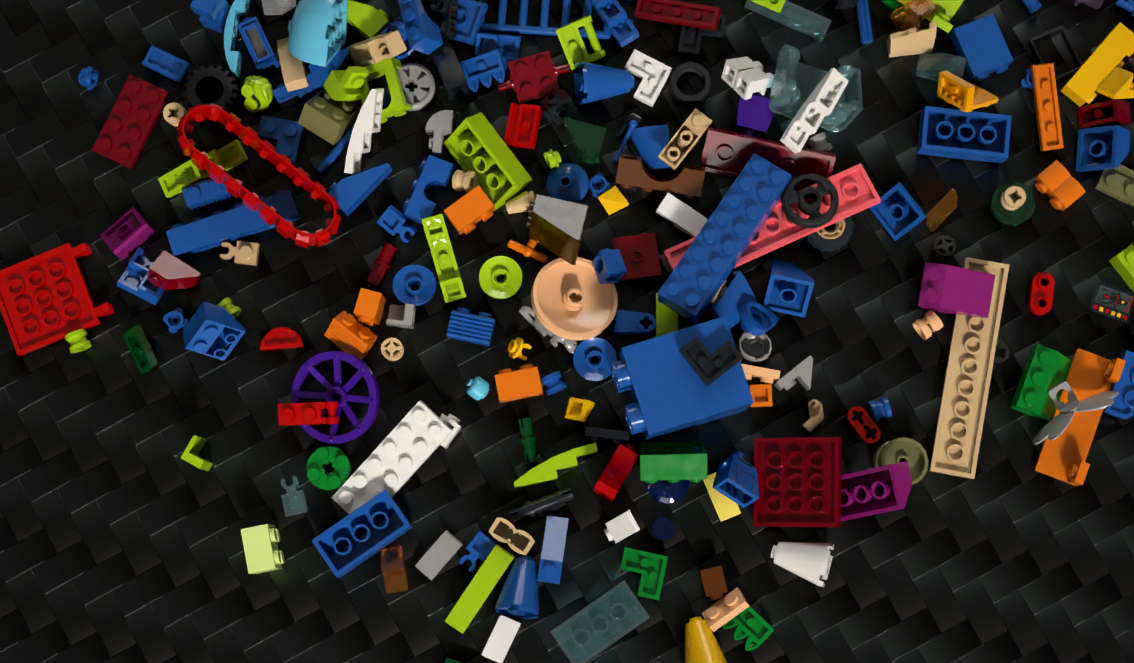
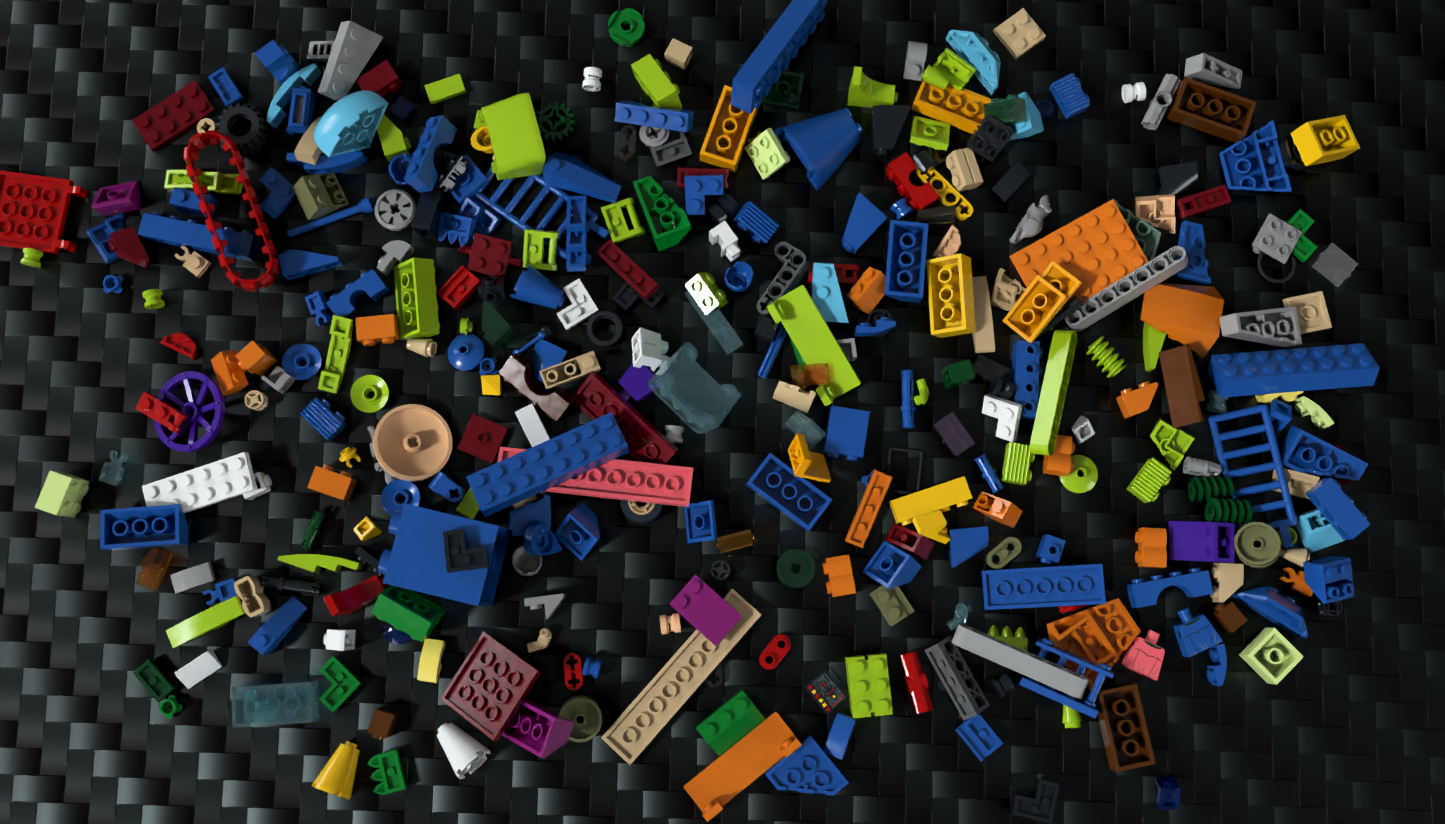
camera: 30 degrees right, 0 degrees up
blue plate [78,66,99,90] -> none
dark green plate [123,325,158,374] -> none
lime panel [181,435,213,471] -> none
blue slope [183,301,246,361] -> none
lime hair [241,76,273,113] -> none
green plate [306,446,351,491] -> none
lime brick [323,66,370,101] -> none
white slope [344,88,384,174] -> none
tan slope [347,30,407,67] -> none
lime panel [361,57,413,123] -> none
dark red axle [367,243,397,286] -> none
tan wheel [452,170,478,192] -> none
medium azure piece [466,376,490,400] -> none
blue cone [495,555,540,619] -> none
orange piece [507,238,549,264] -> none
dark brown slope [526,194,588,265] -> none
blue wheel [541,371,567,396] -> none
blue brick [592,248,627,284] -> none
clear blue tile [652,518,674,540] -> none
light nougat plate [702,588,749,632] -> none
blue torso [713,452,759,508] -> none
light nougat plate [741,364,781,384] -> none
orange plate [749,384,773,407] -> none
white slope [780,68,849,153] -> none
black wheel [781,173,839,228] -> none
tan wheel [1000,186,1026,211] -> none
light grey piece [1033,381,1119,445] -> none

